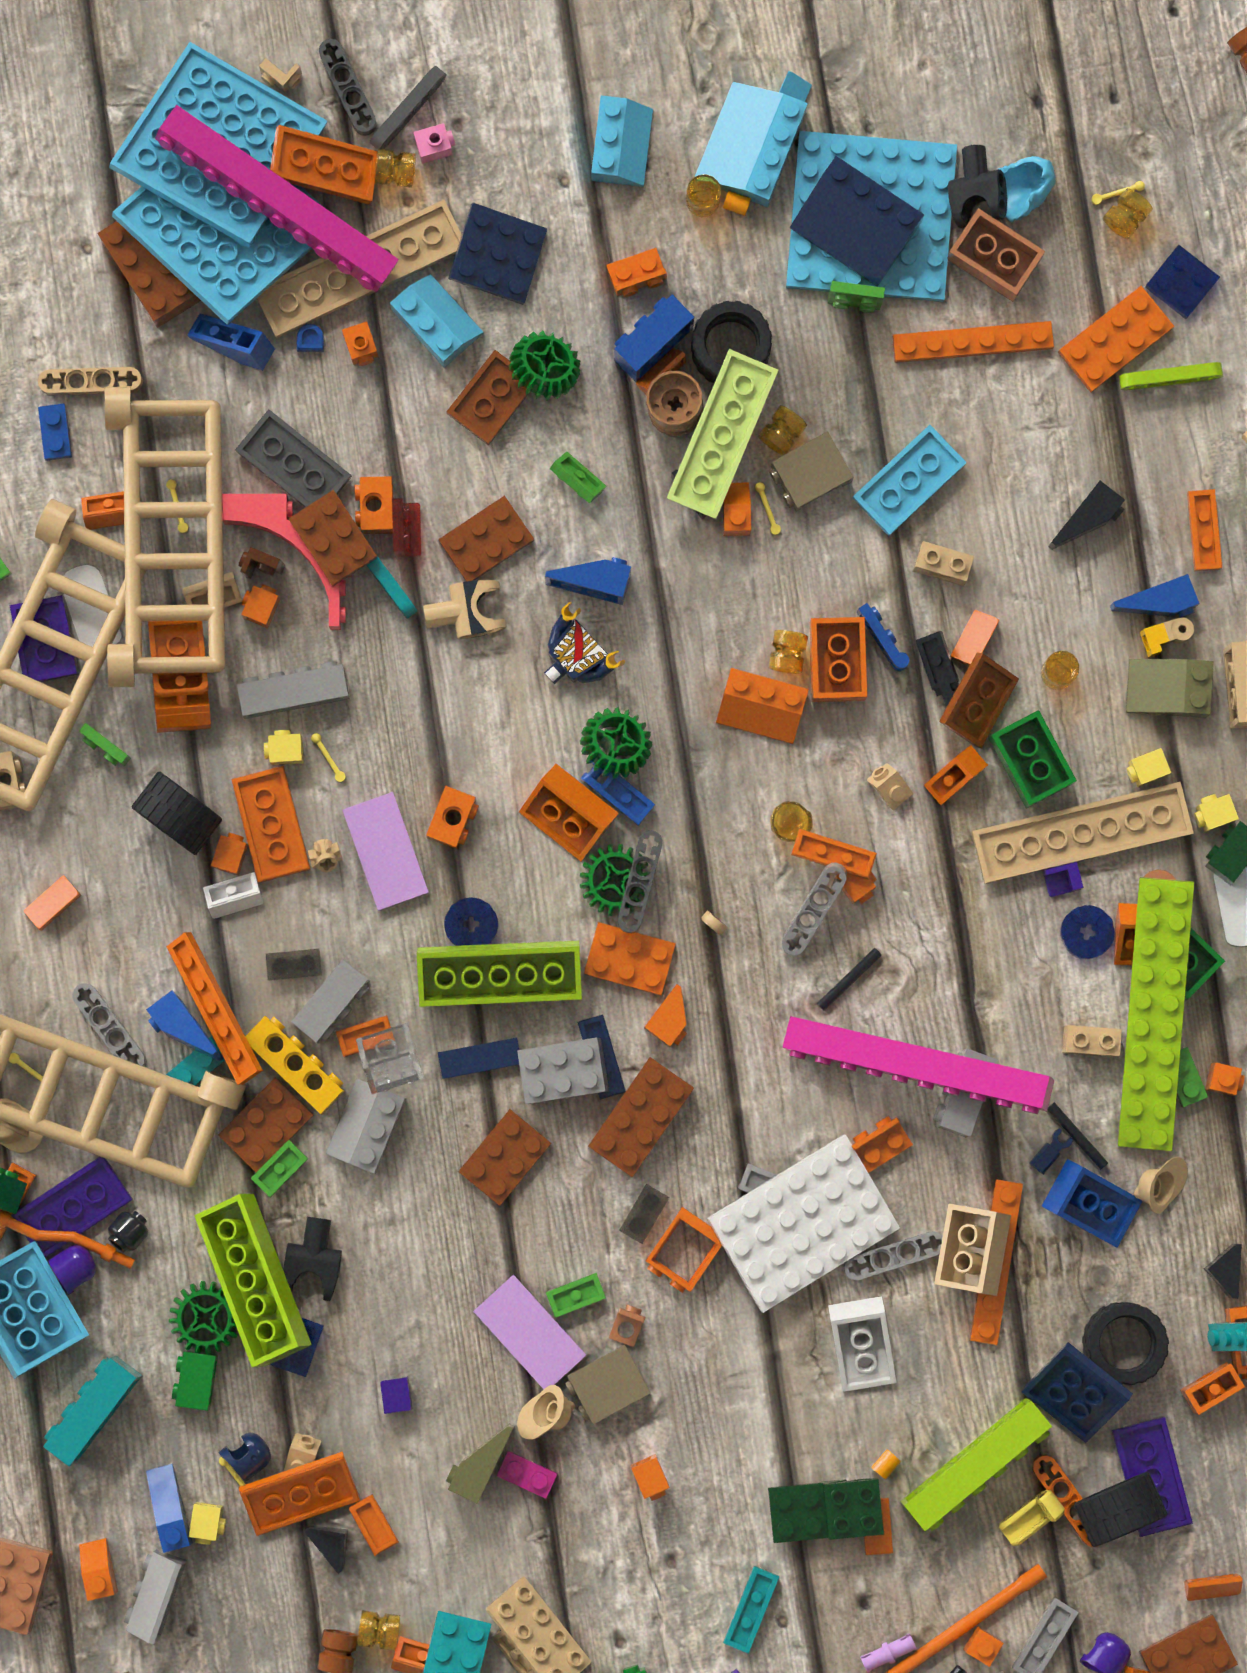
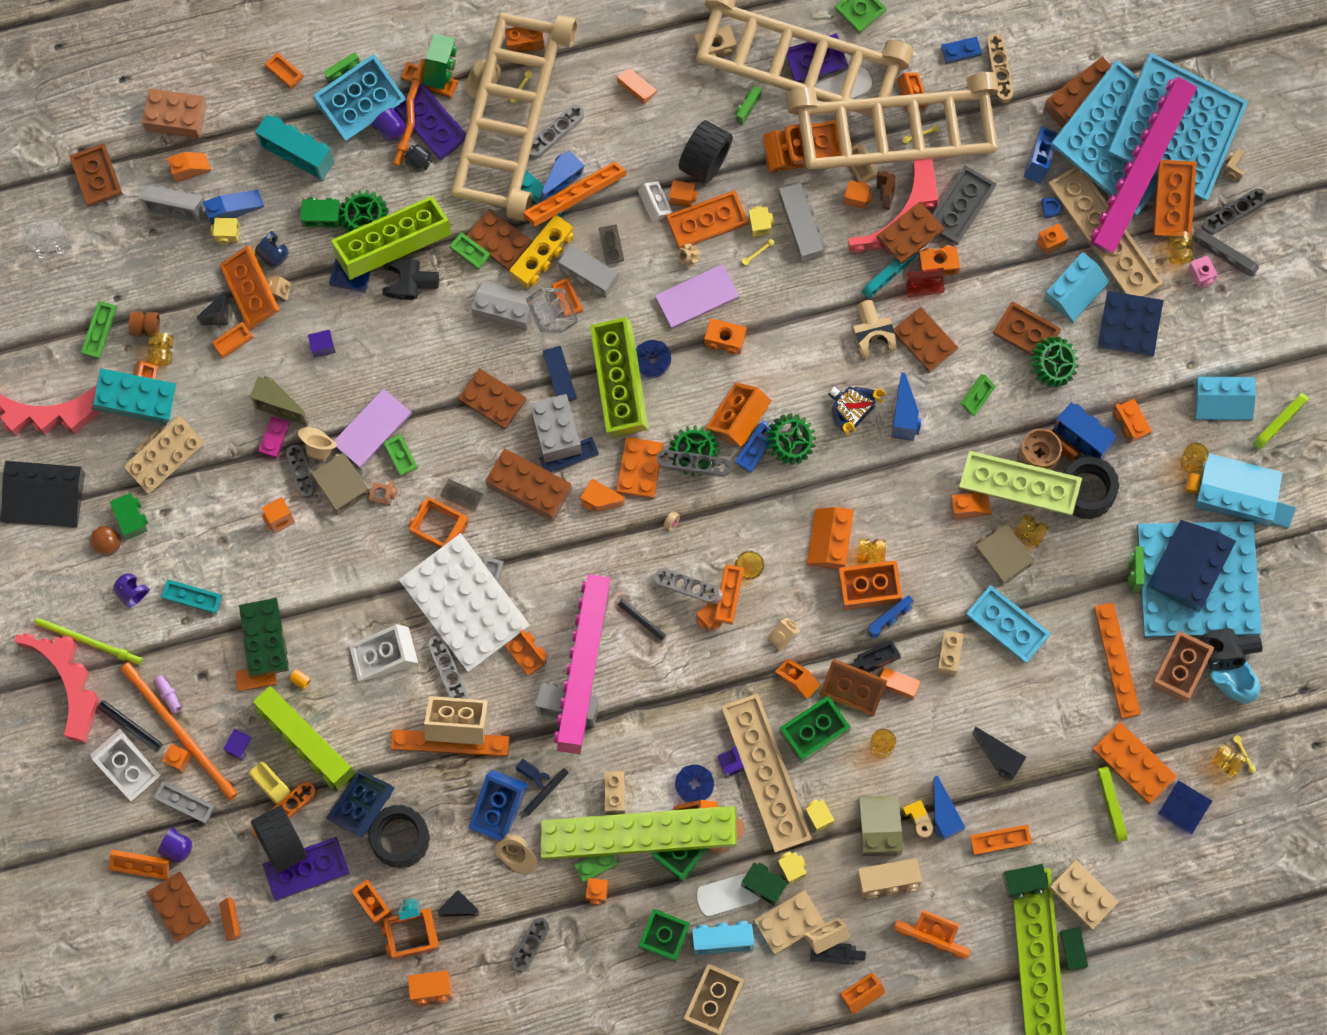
camera: 90 degrees right, 10 degrees down
light yellow hinge [755,482,781,535] -> none
none -> dark purple panel [223,728,251,761]
none -> dark grey beam [286,445,315,498]
none -> lime beam [1253,392,1310,450]

